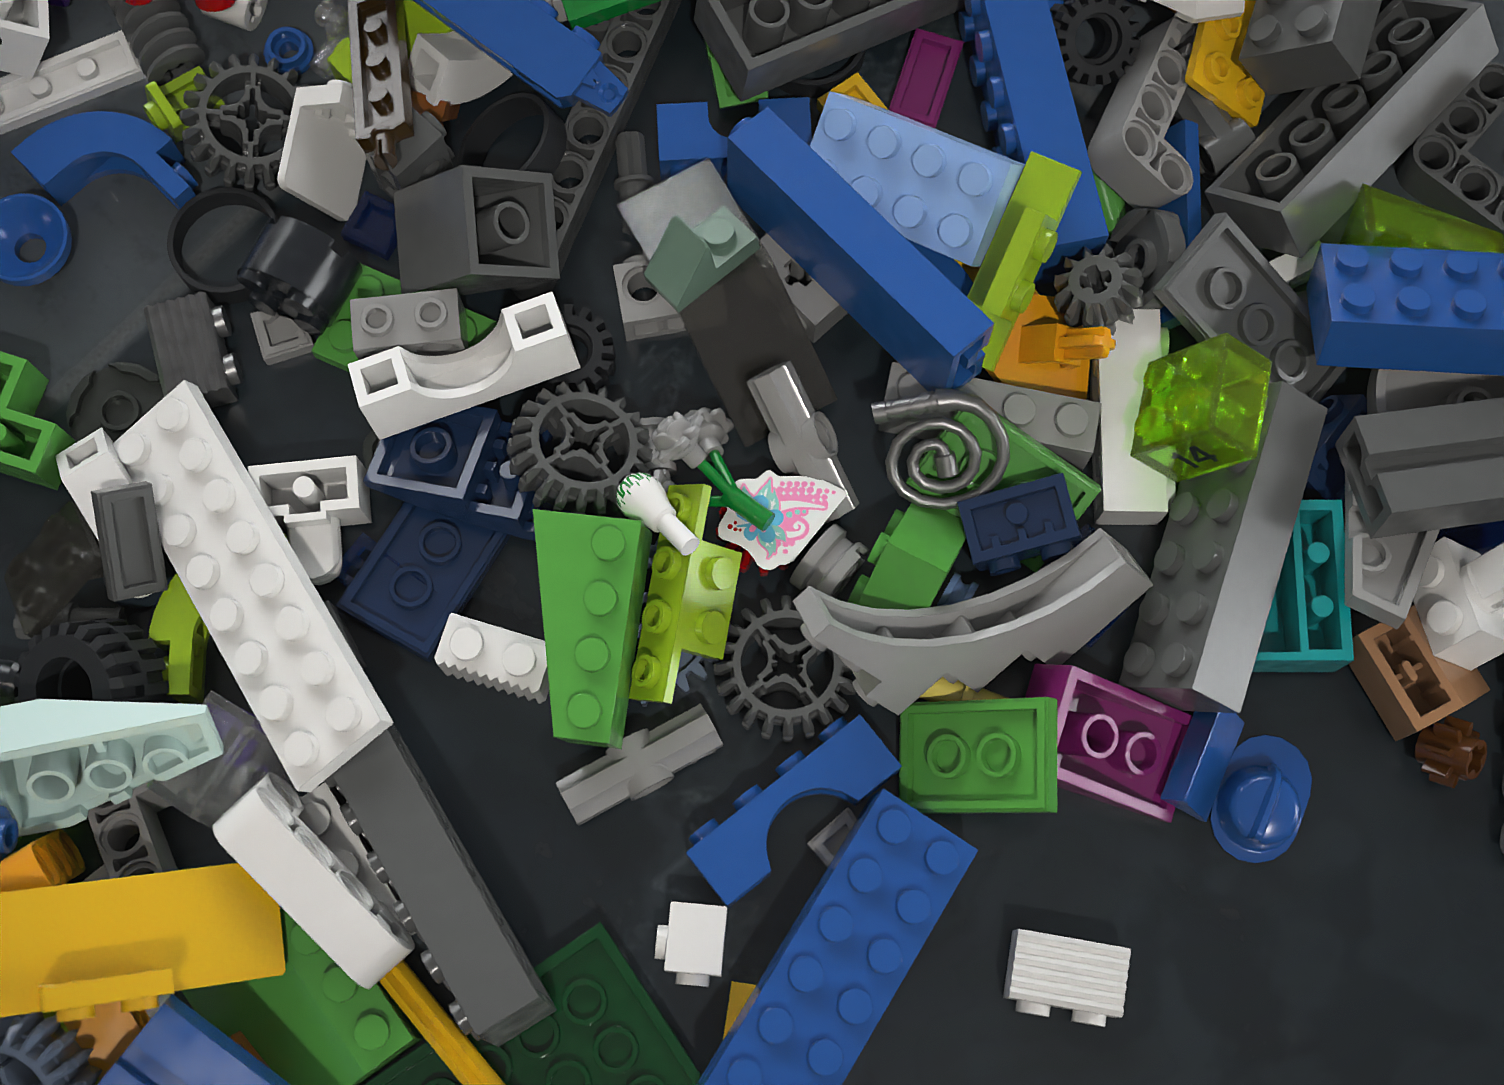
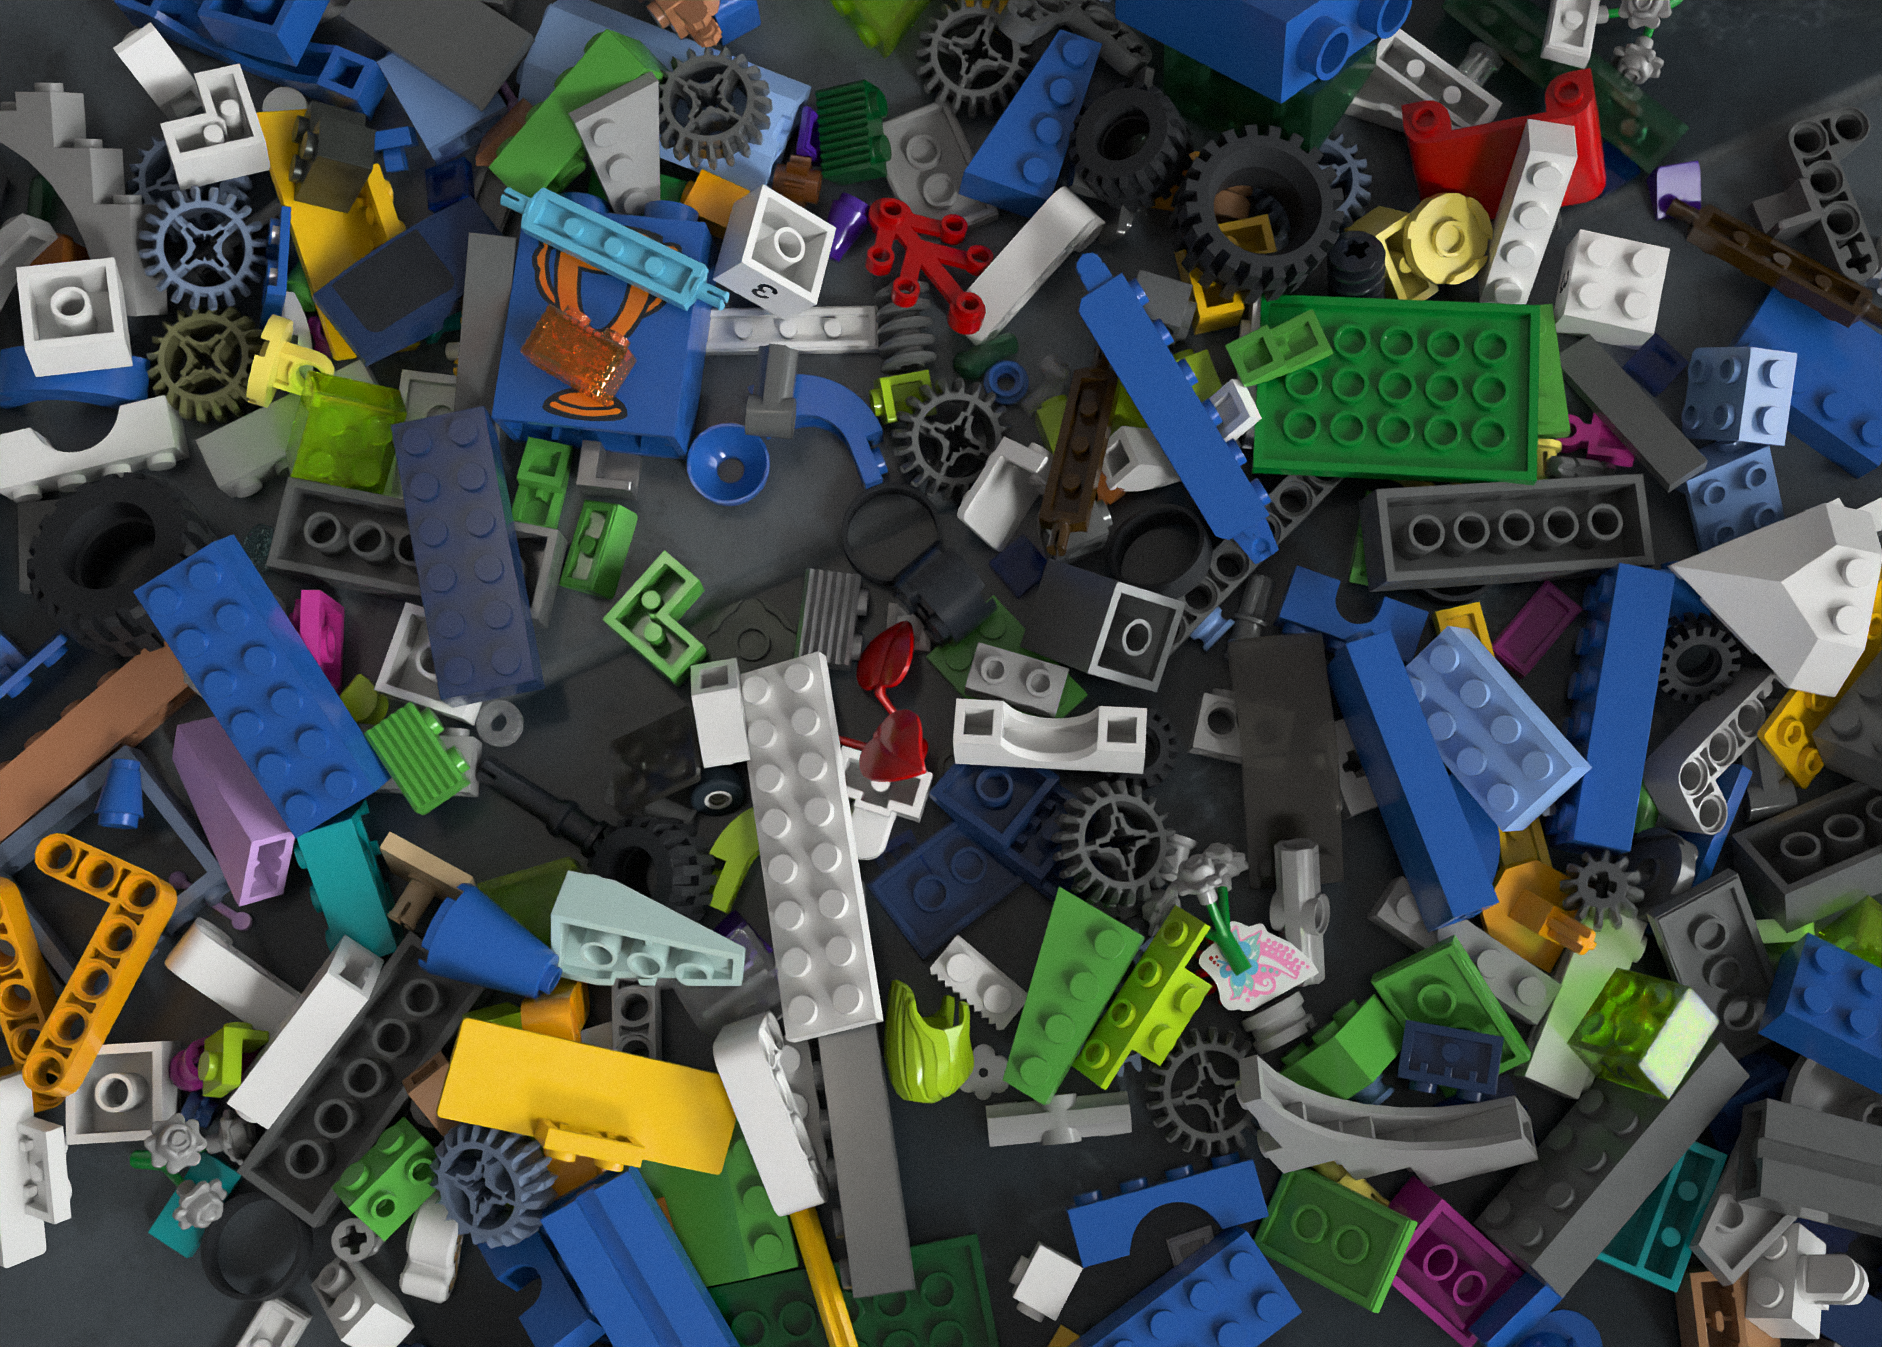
camera: 25 degrees right, 5 degrees up
dark grey tile [91,481,168,602] -> none
white piece [616,472,699,556] -> none
sand green slope [644,205,760,313] -> none
flat silver piece [871,388,1010,510] -> none
lime bracket [967,151,1082,372] -> none
none -> dark grey piece [745,344,799,440]
none -> red plant [839,620,928,782]
none -> lime hair [884,979,974,1103]
none -> clear green arm [952,332,1019,380]
none -> light grey plant [959,1044,1009,1100]
none -> medium blue bush [1190,606,1235,652]

